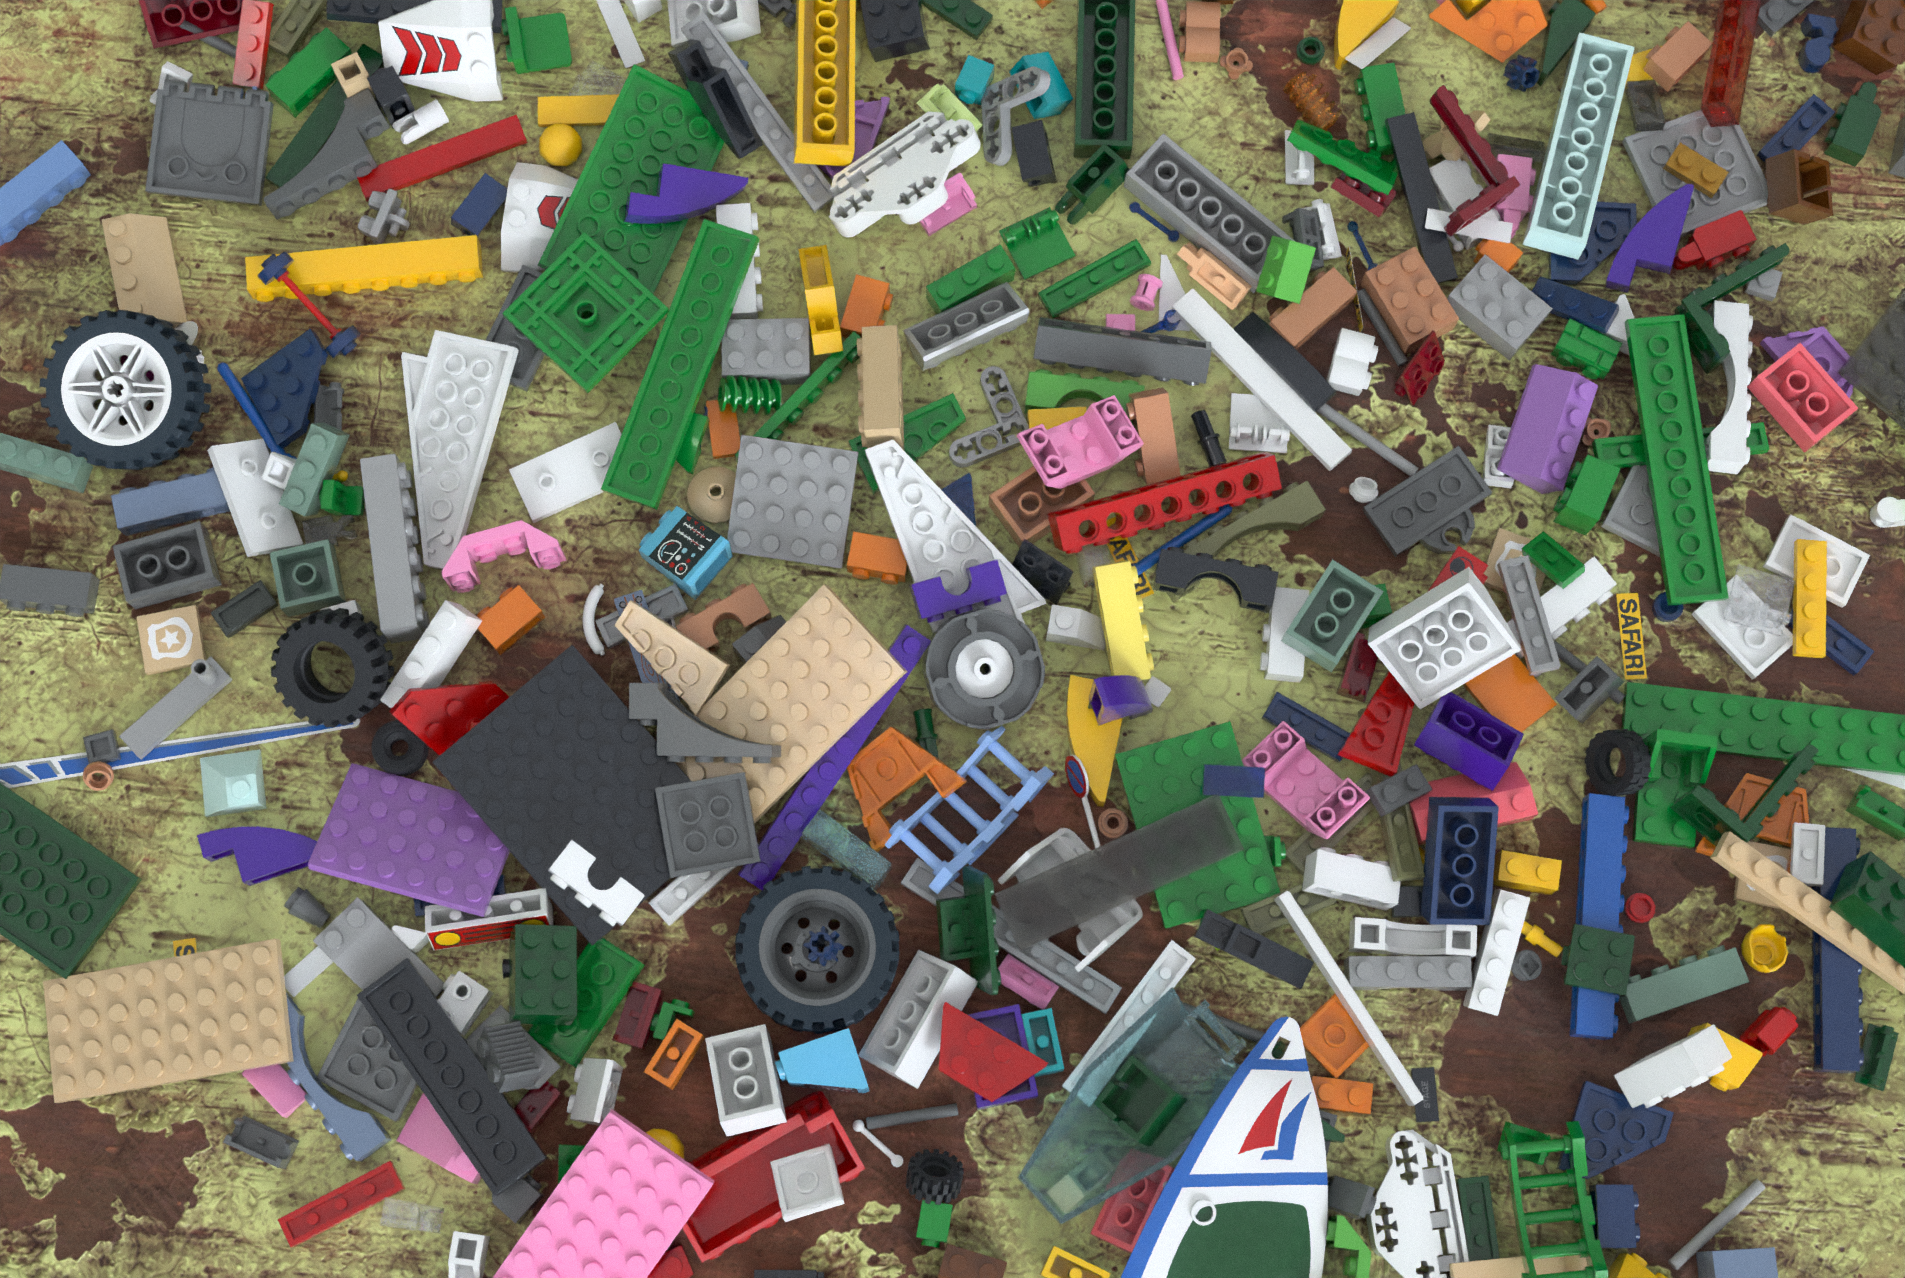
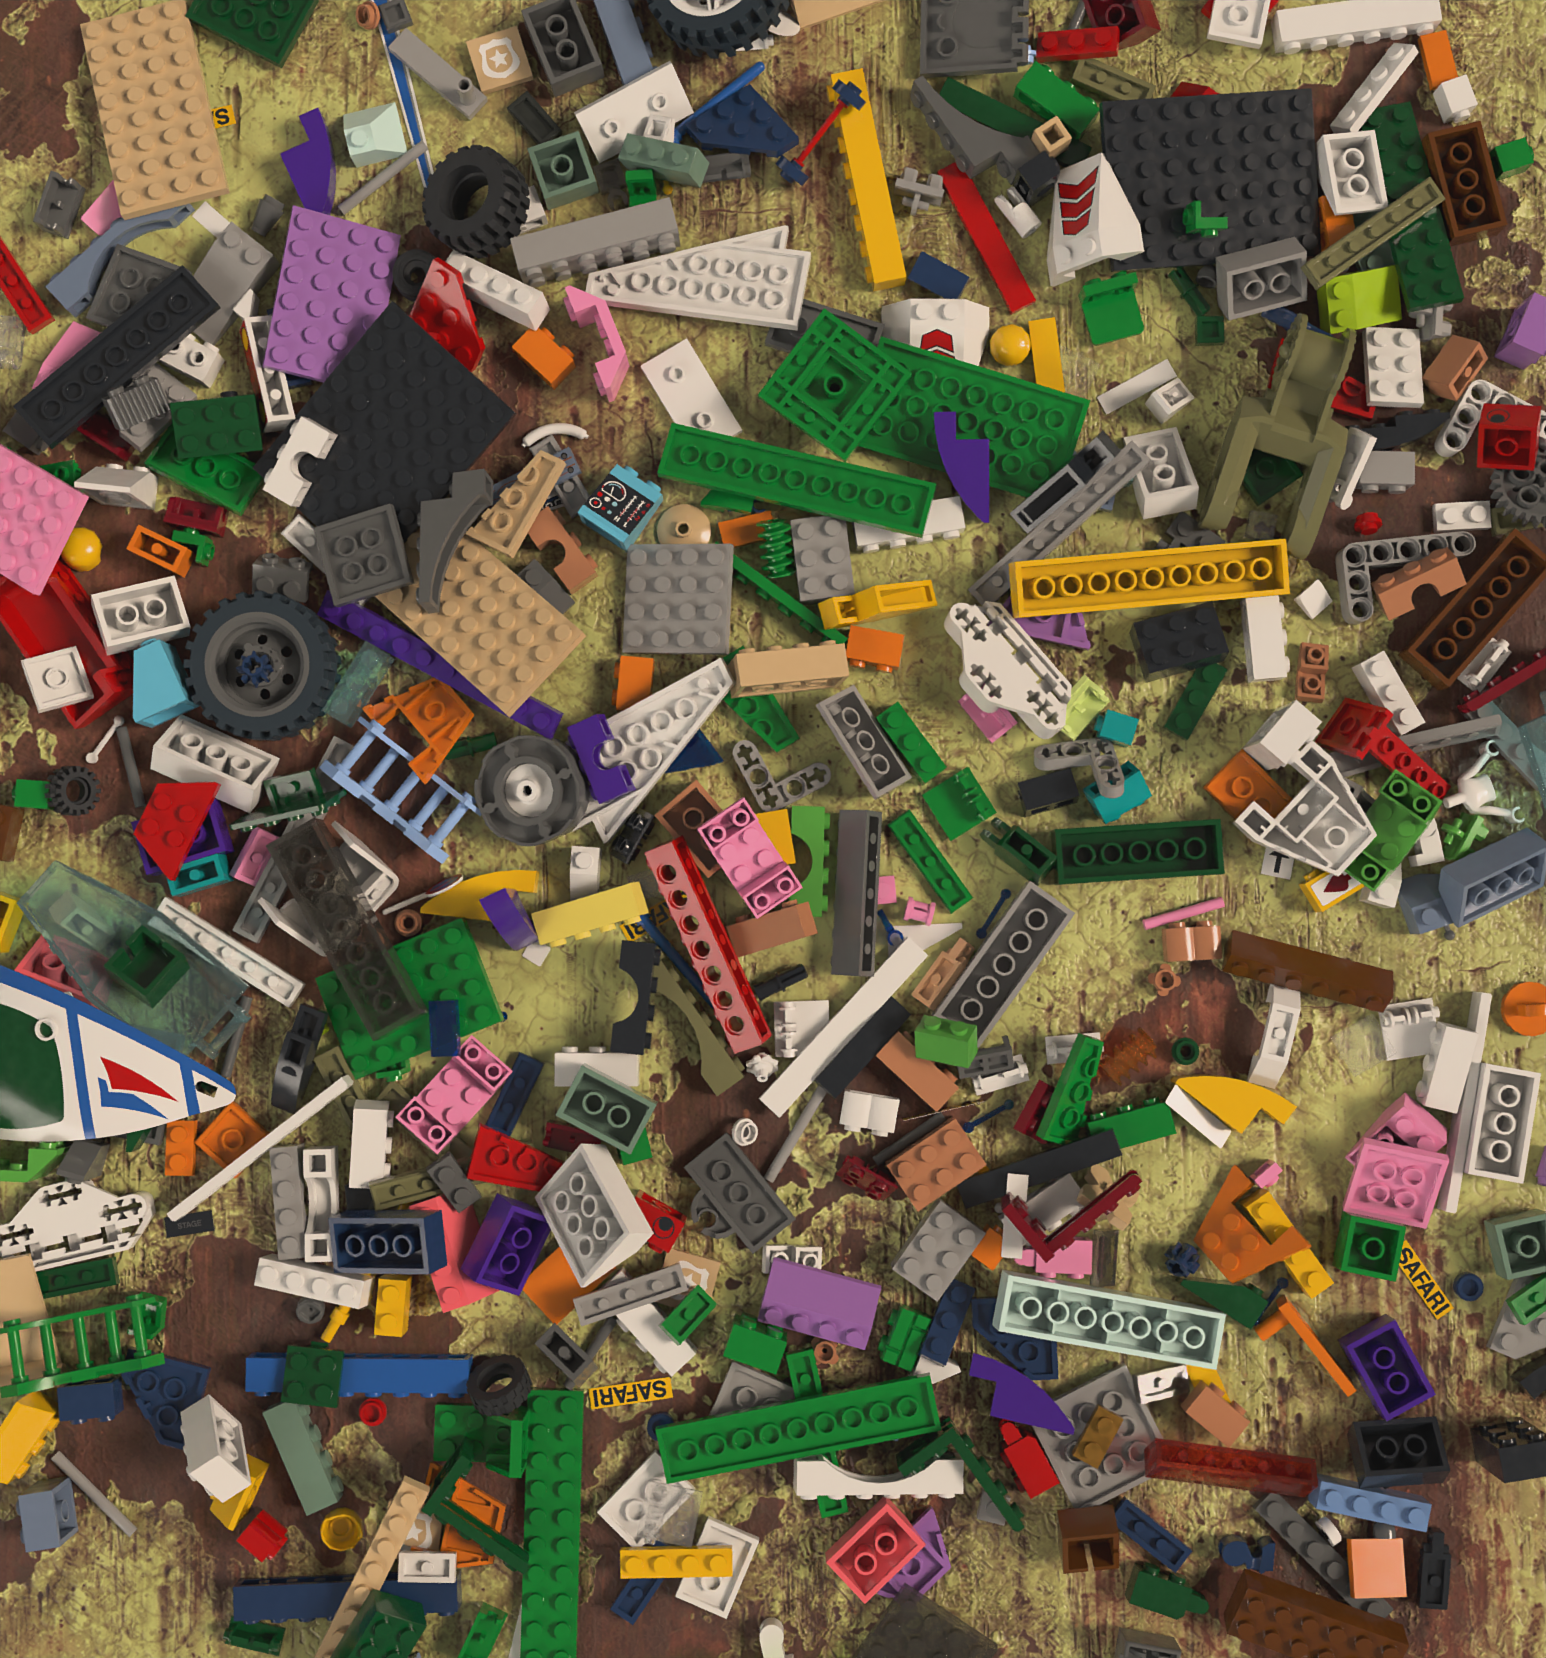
camera: 90 degrees right, 10 degrees up
none -> dark grey bracket [252,553,313,603]
none -> light grey bar [337,140,428,215]
none -> white plant [746,1053,778,1082]

